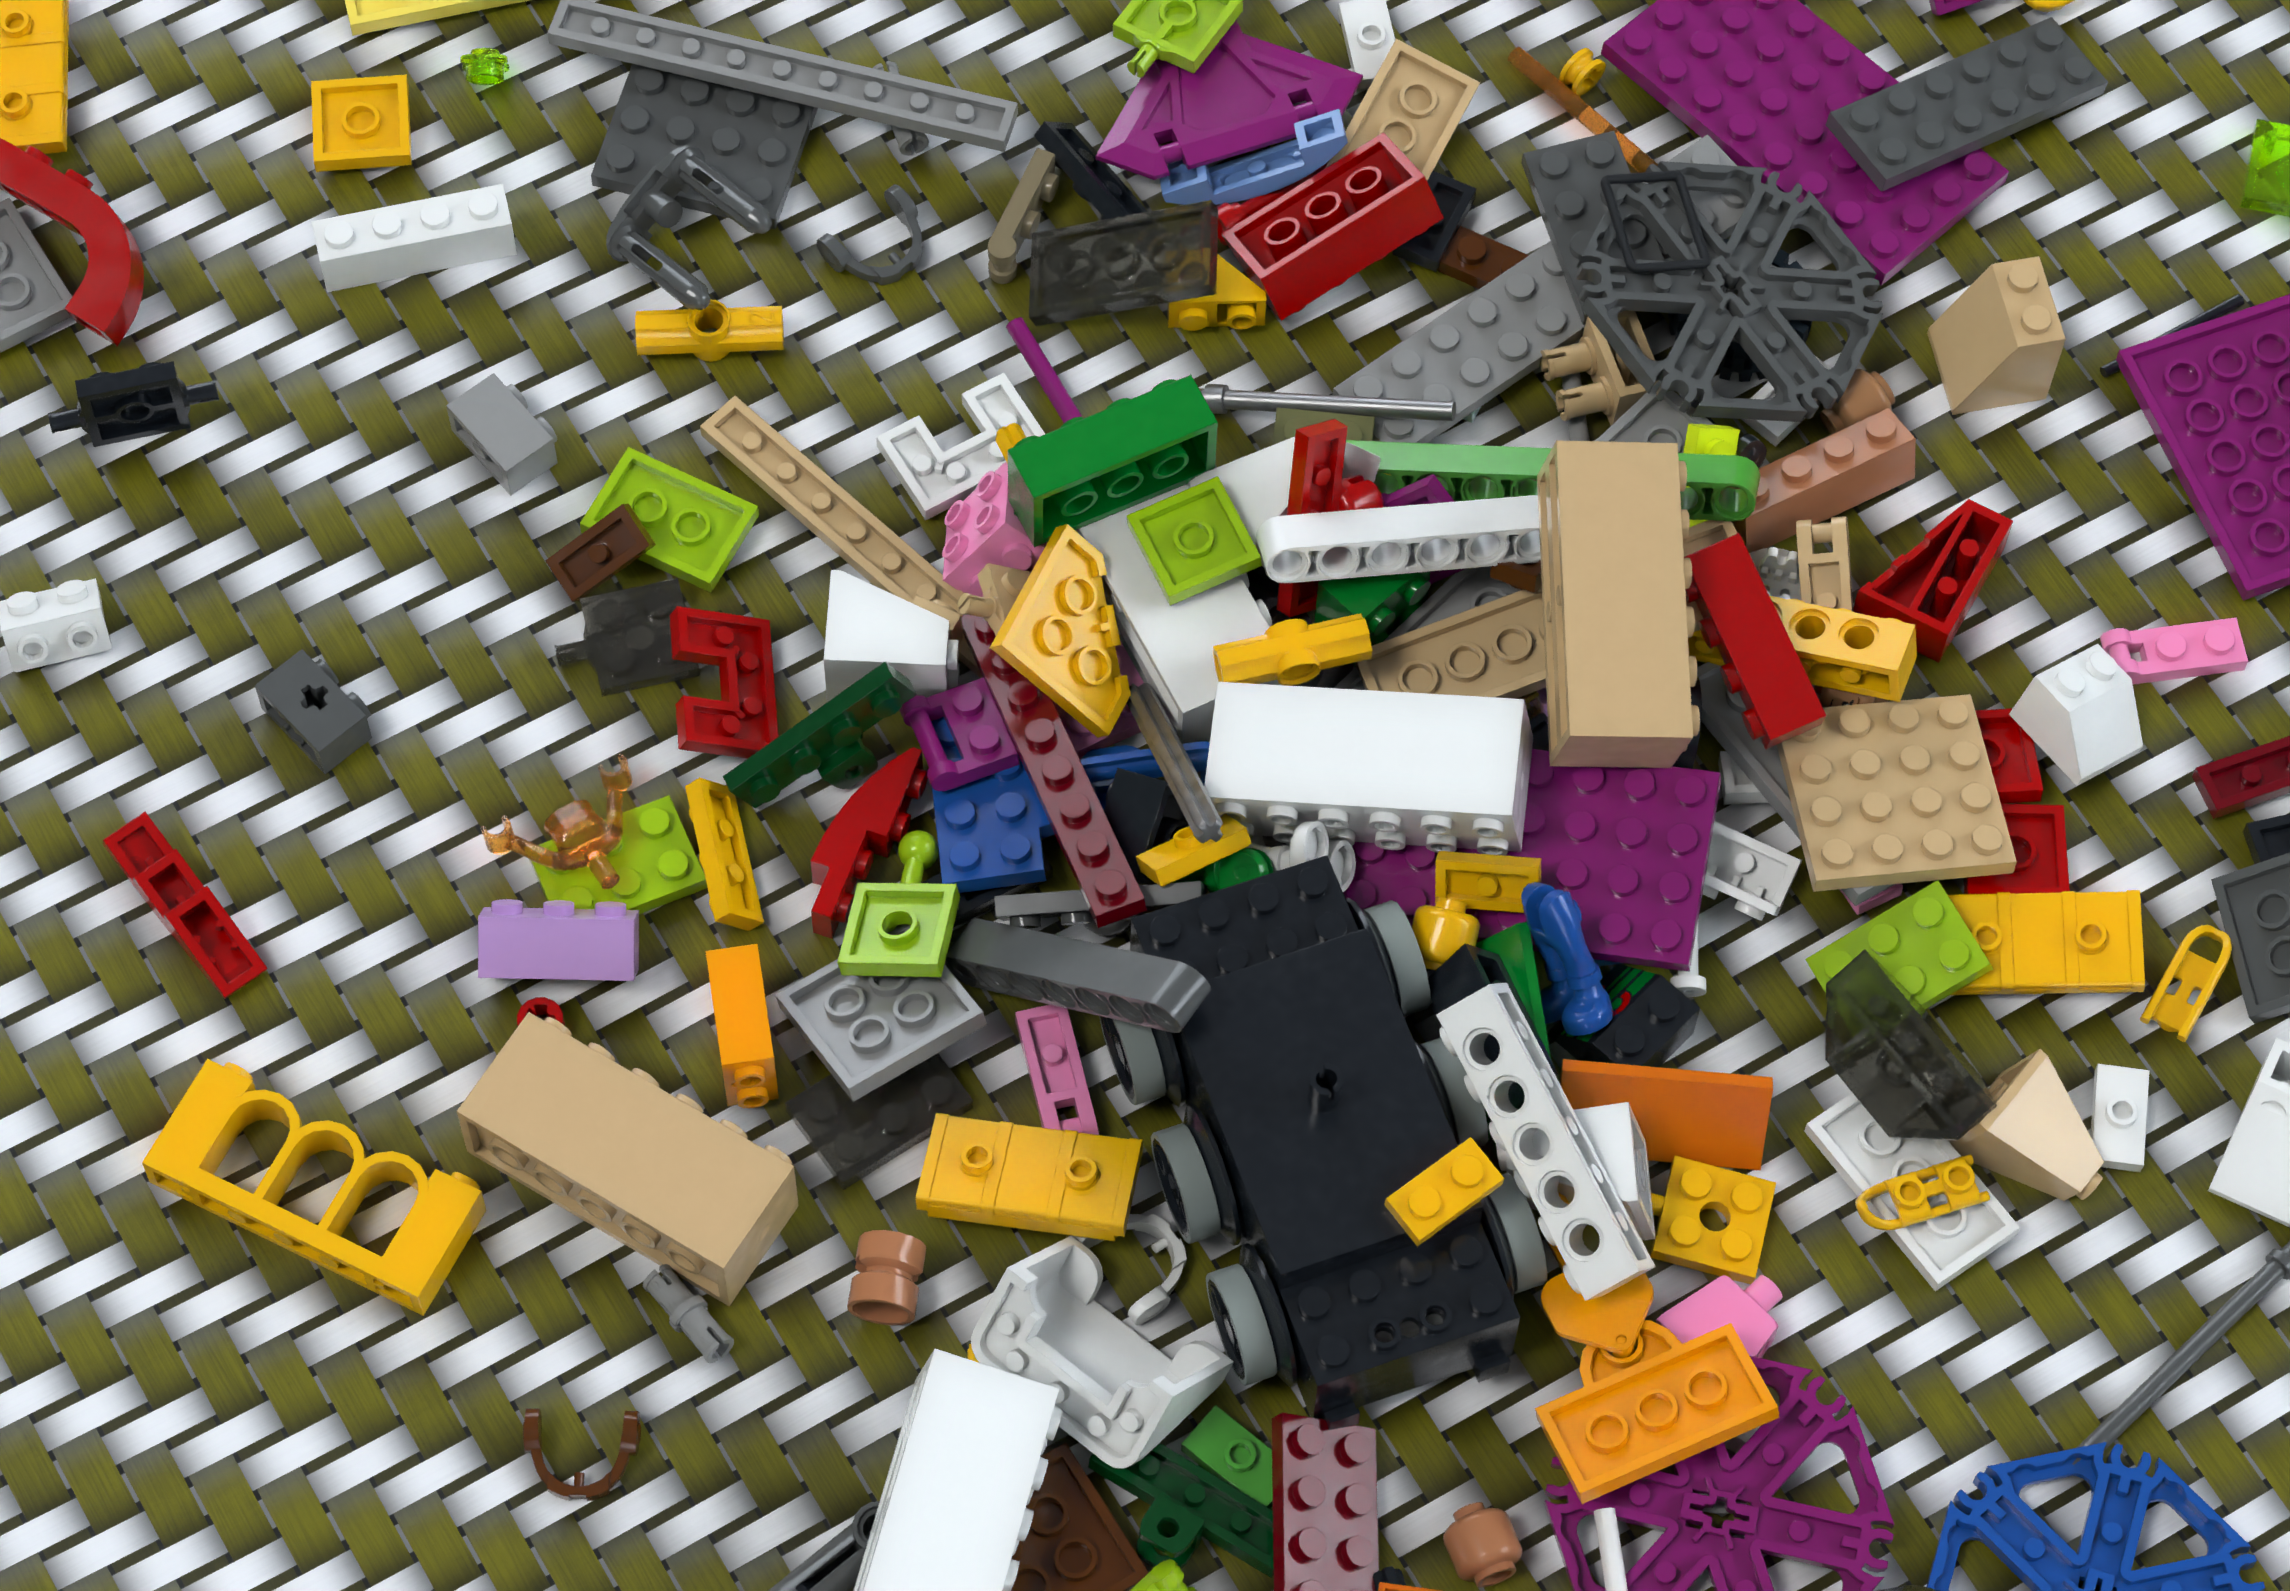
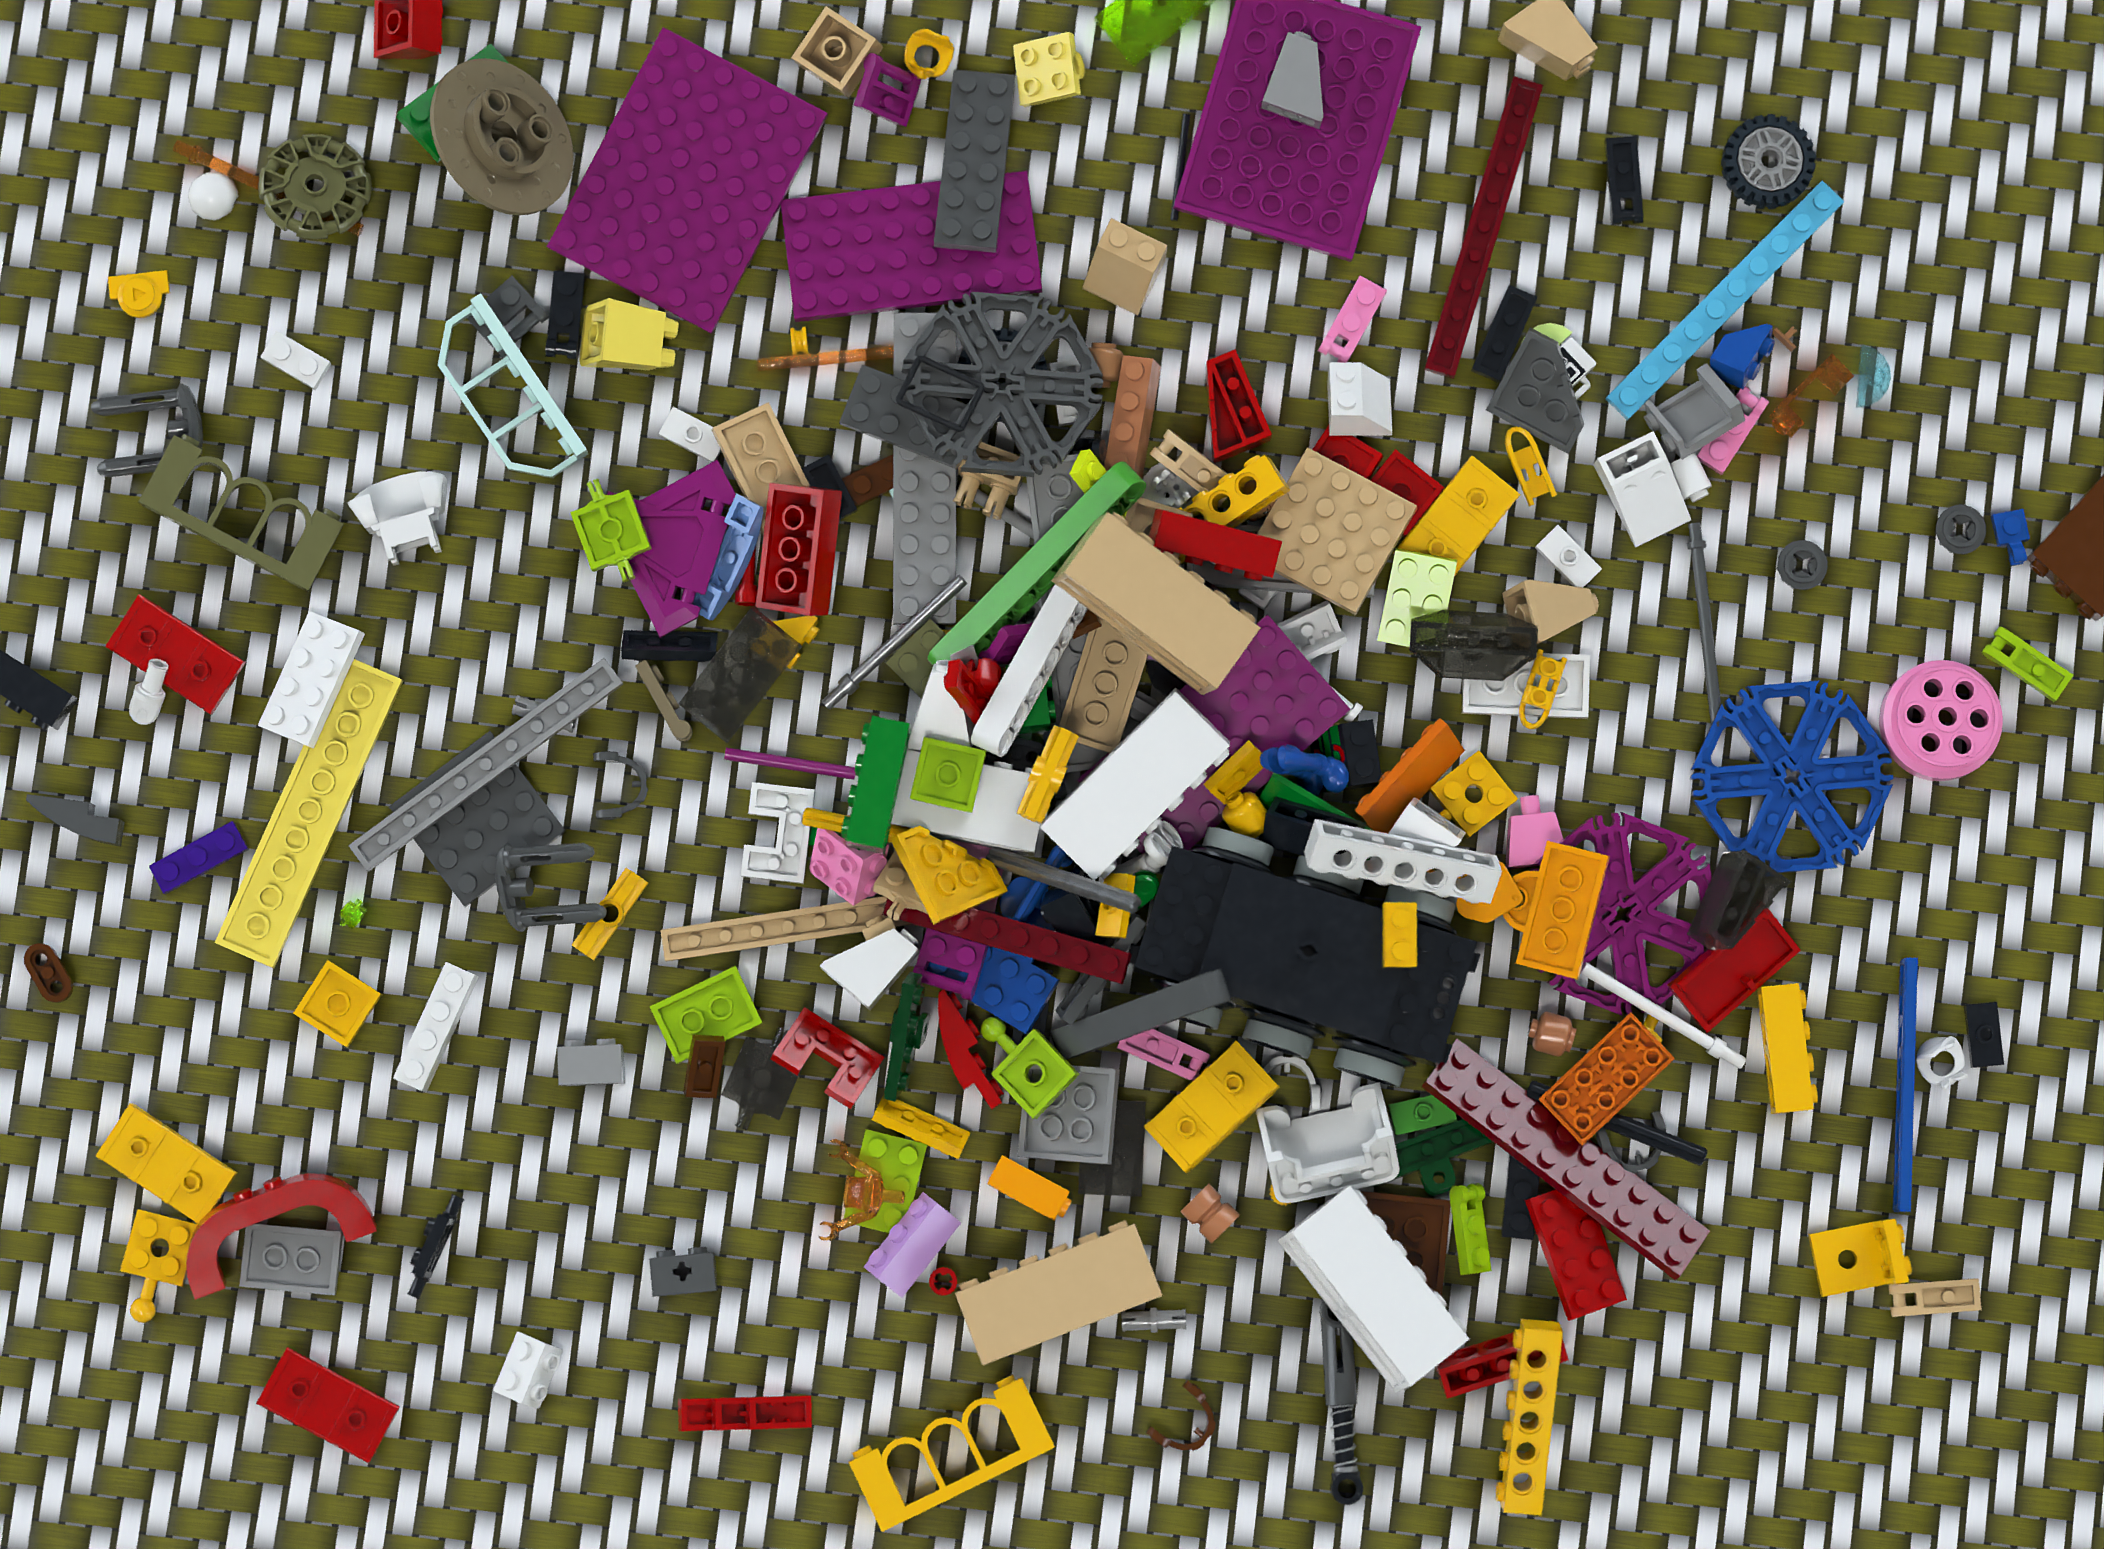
camera: 55 degrees left, 20 degrees up
none -> light yellow plate [1013,32,1085,107]

